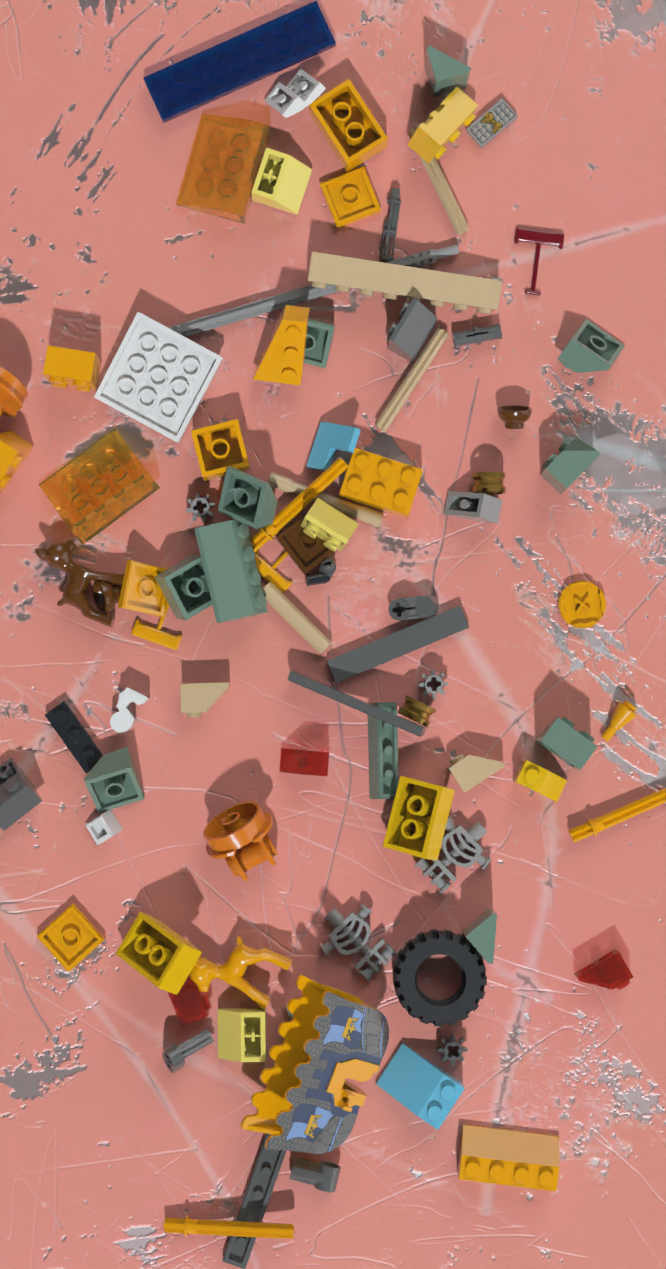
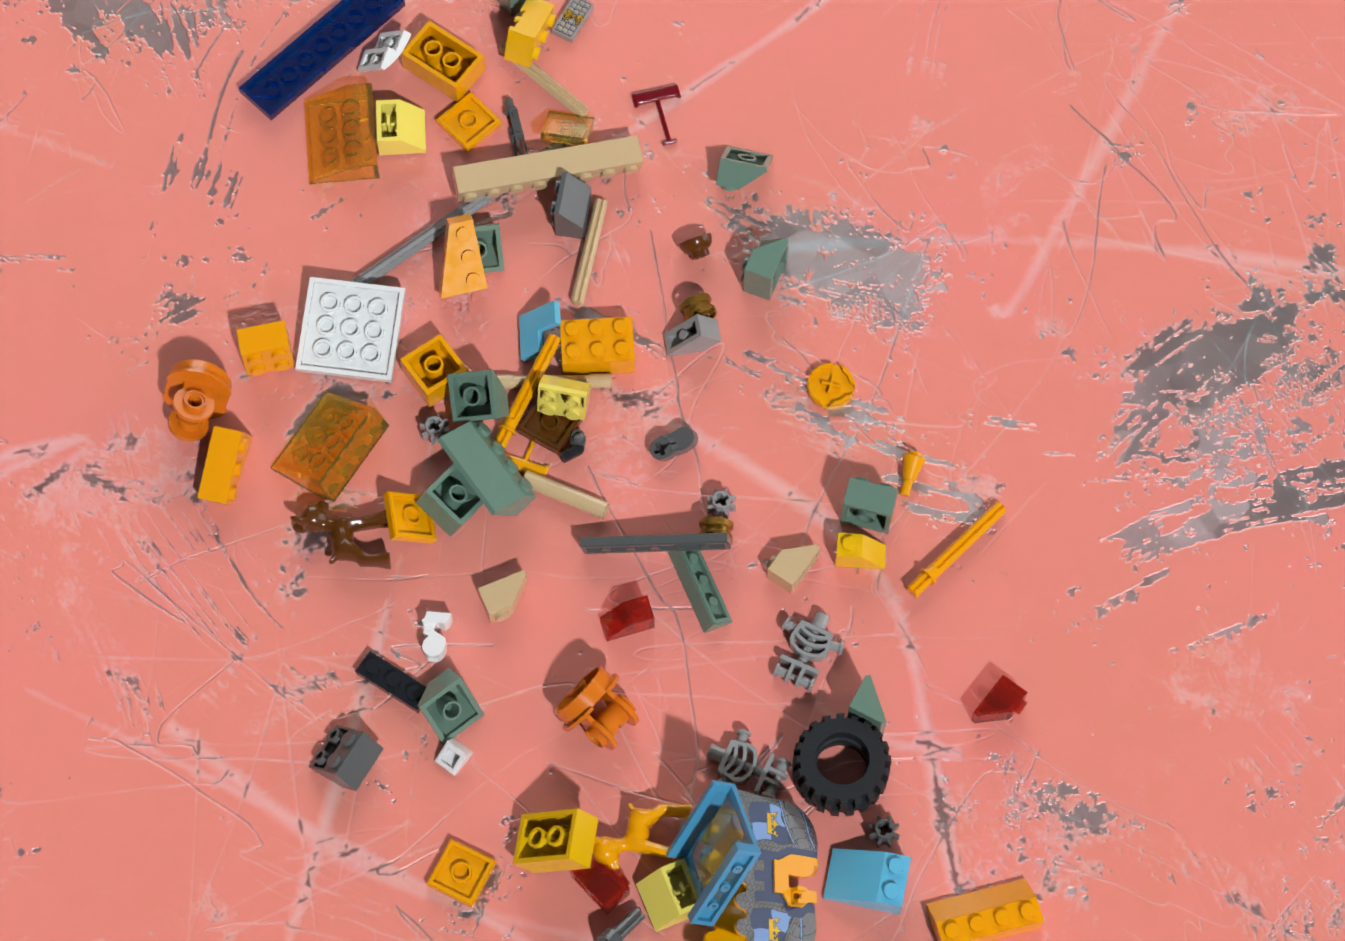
camera: 20 degrees left, 20 degrees down
reddish brown piece [93,580,120,614] -> none
light orange piece [131,601,182,650] -> none
dark grey tile [327,606,469,683] -> none
yellow brick [382,776,455,861] -> none
dark grey pin [452,324,502,347] -> none
none -> clear yellow tile [540,110,595,145]
none -> panel [666,780,761,926]

